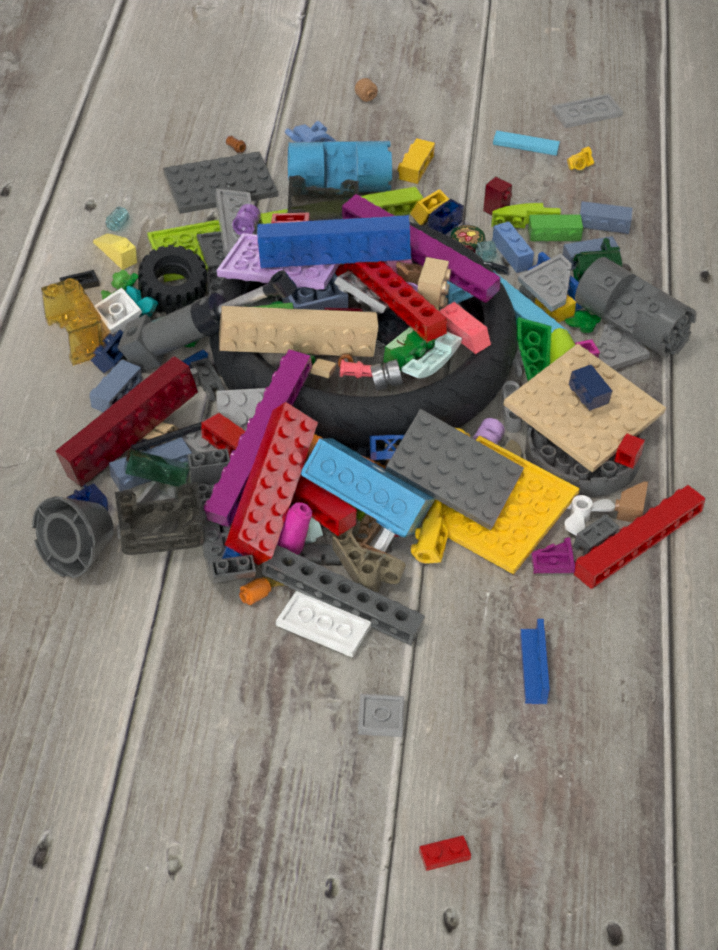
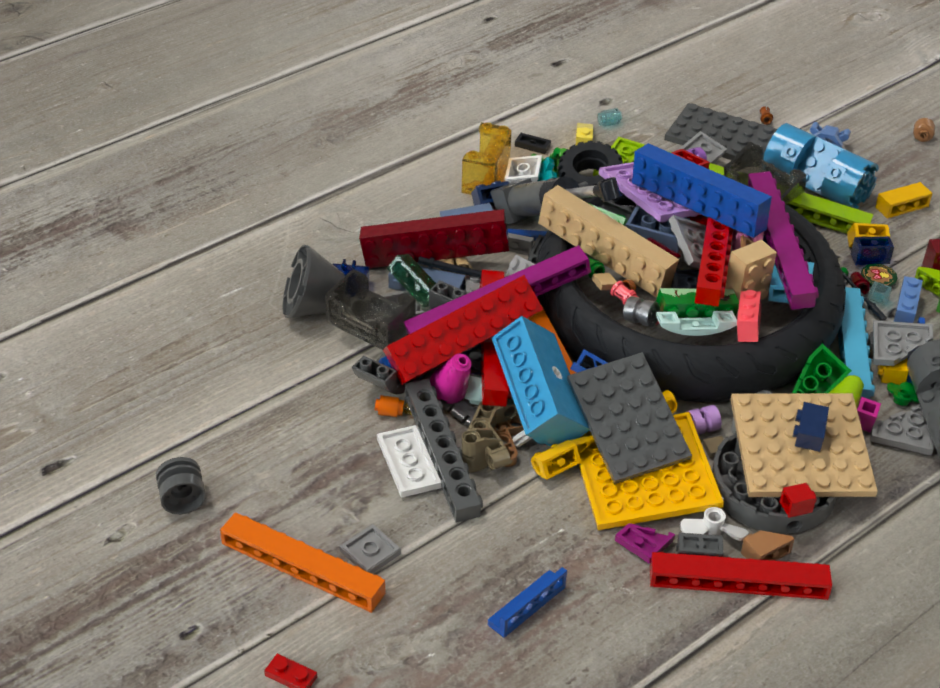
camera: 45 degrees right, 5 degrees down
none -> dark grey wheel [156,457,206,514]
none -> orange brick [220,512,385,613]

